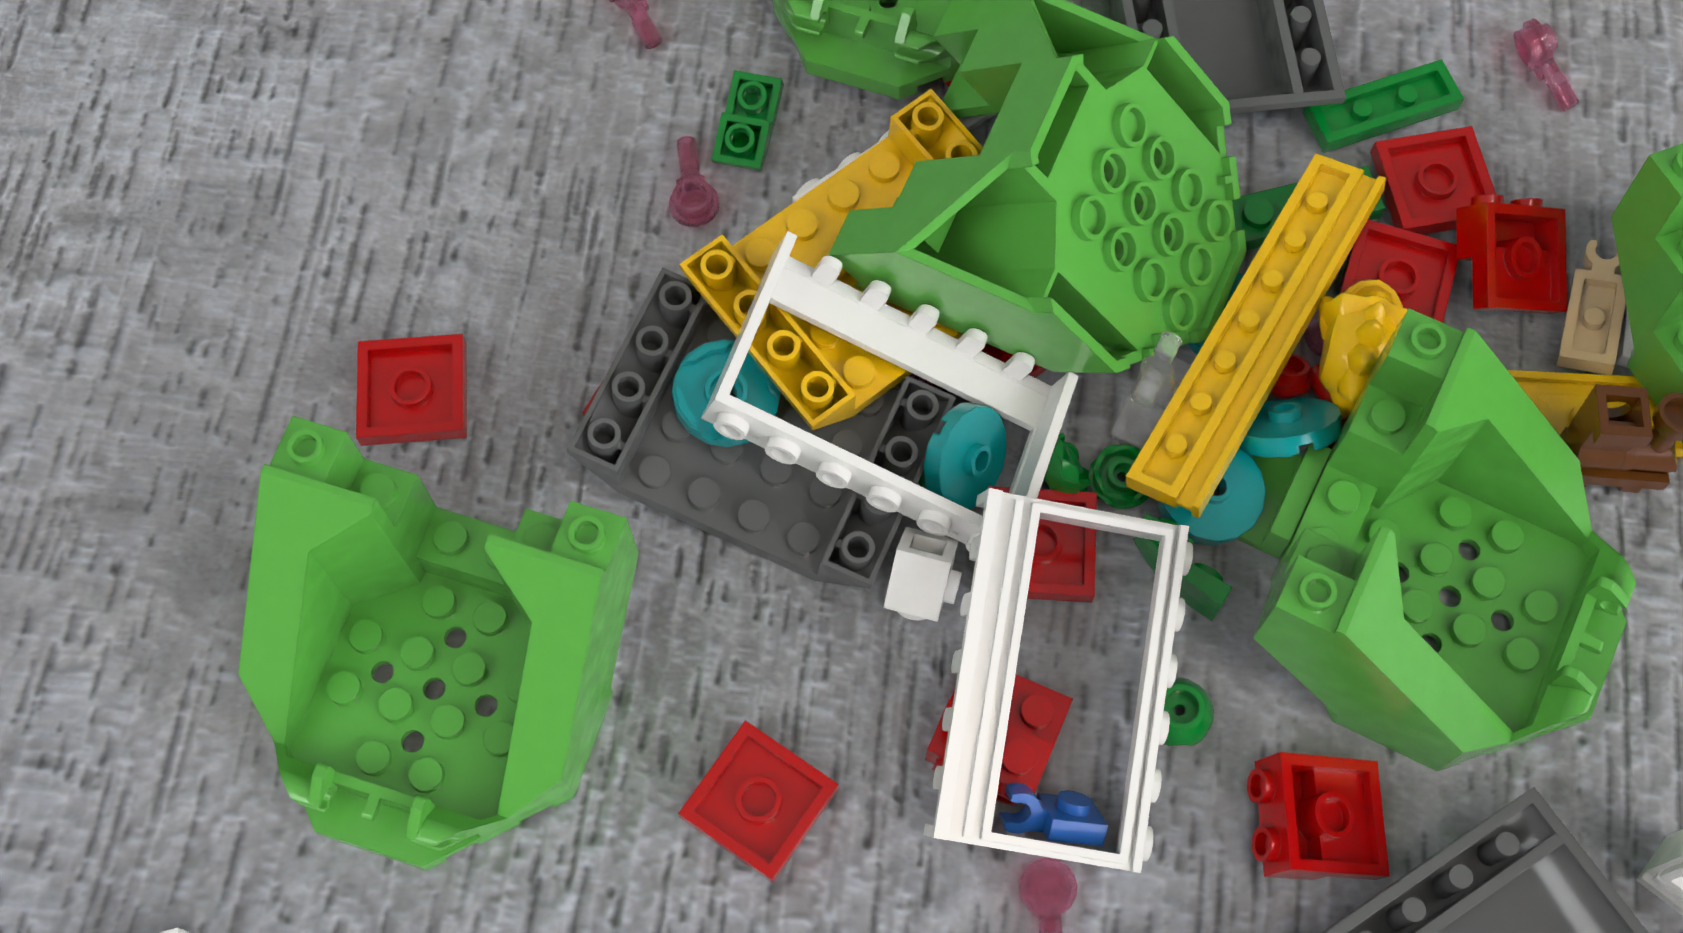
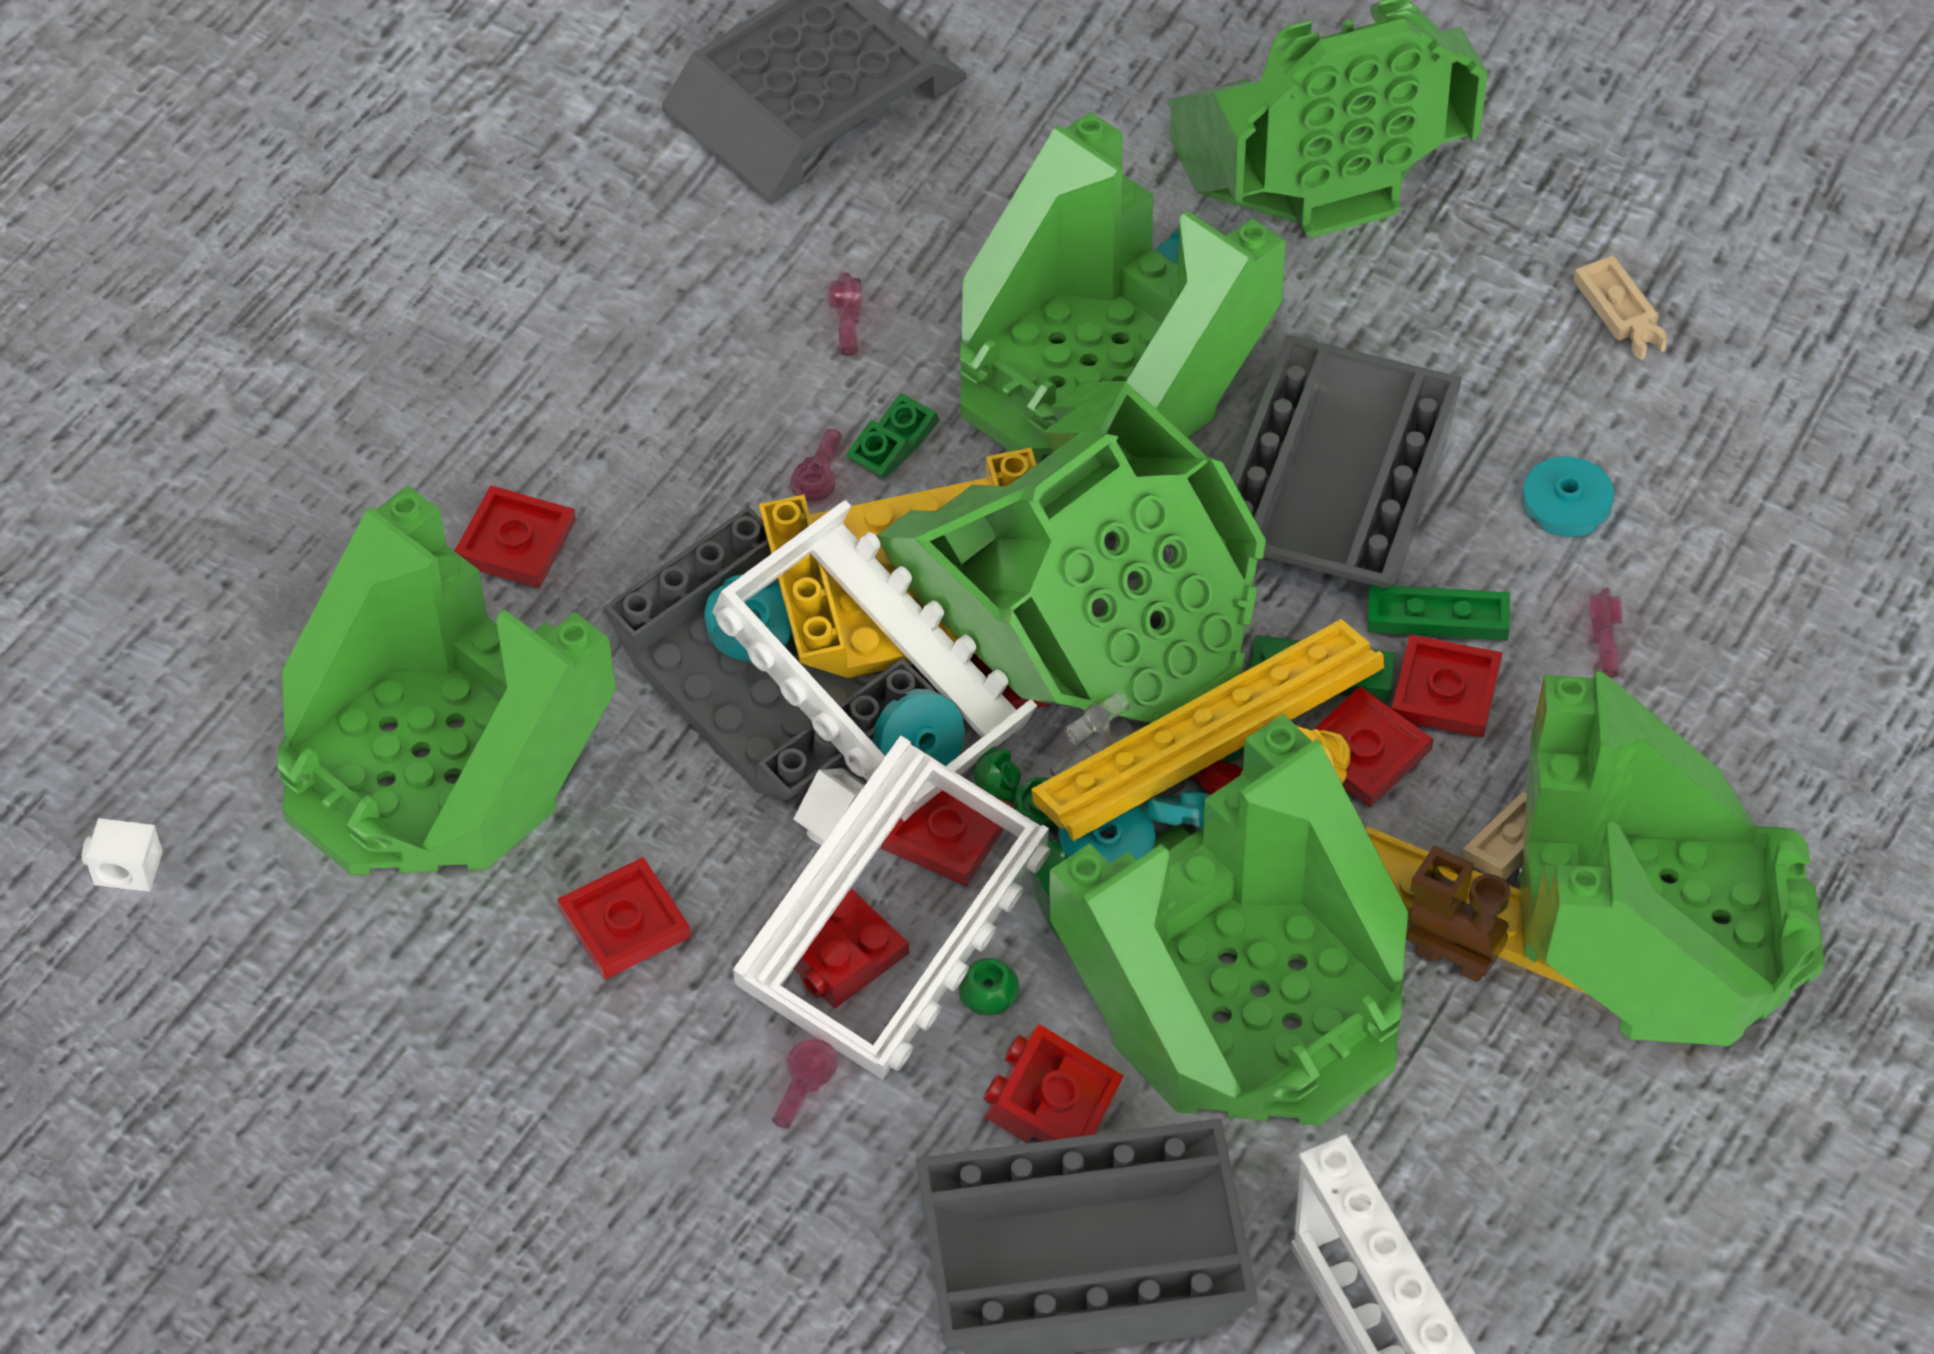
camera: 25 degrees right, 15 degrees down
blue plate [998,783,1108,846] -> none
red plate [1456,194,1567,314] -> none

